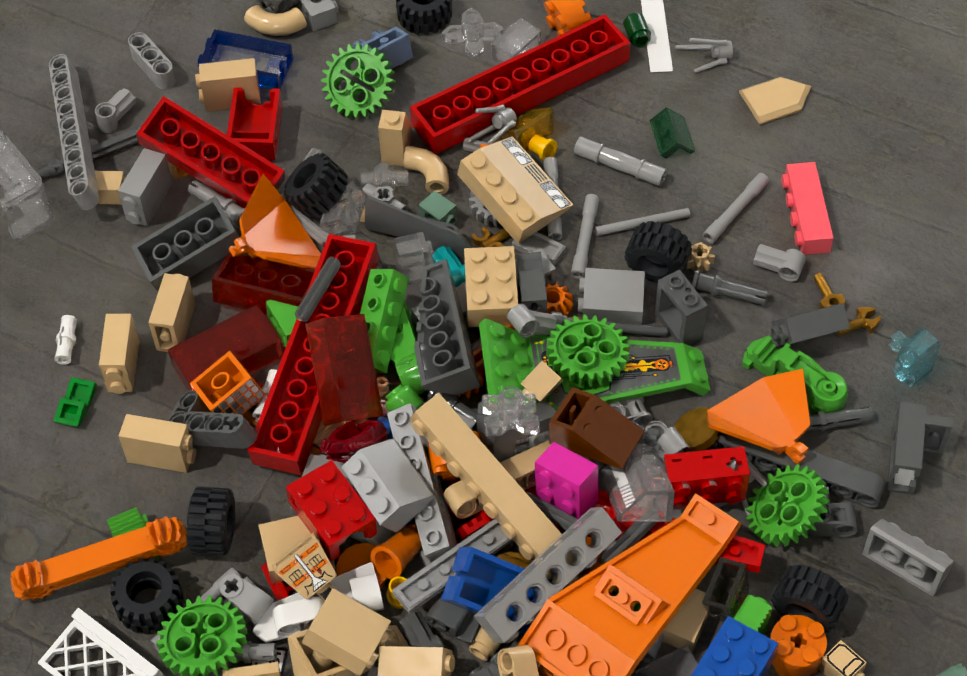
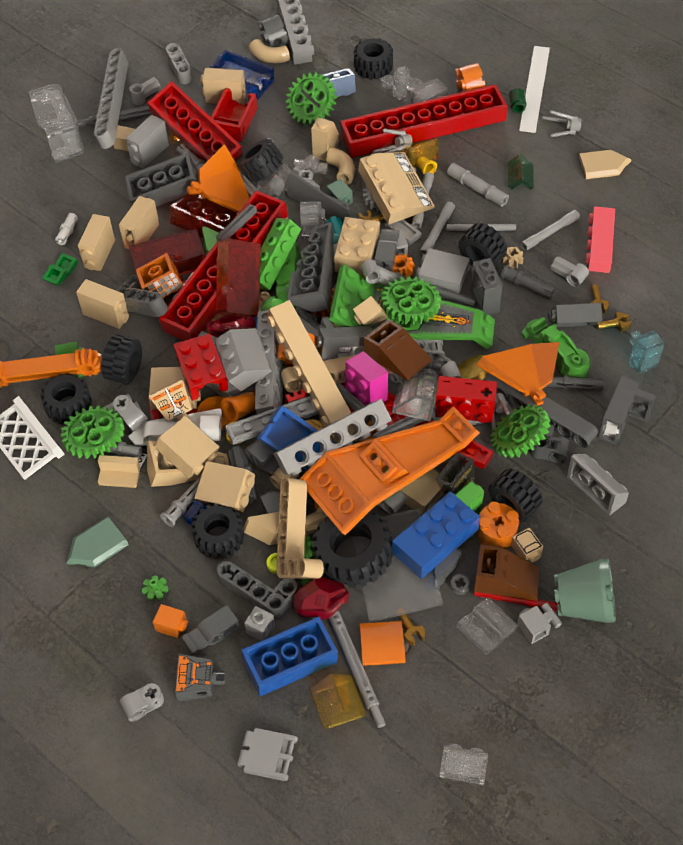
camera: 15 degrees right, 0 degrees up
clear plant [482,387,540,436] -> none

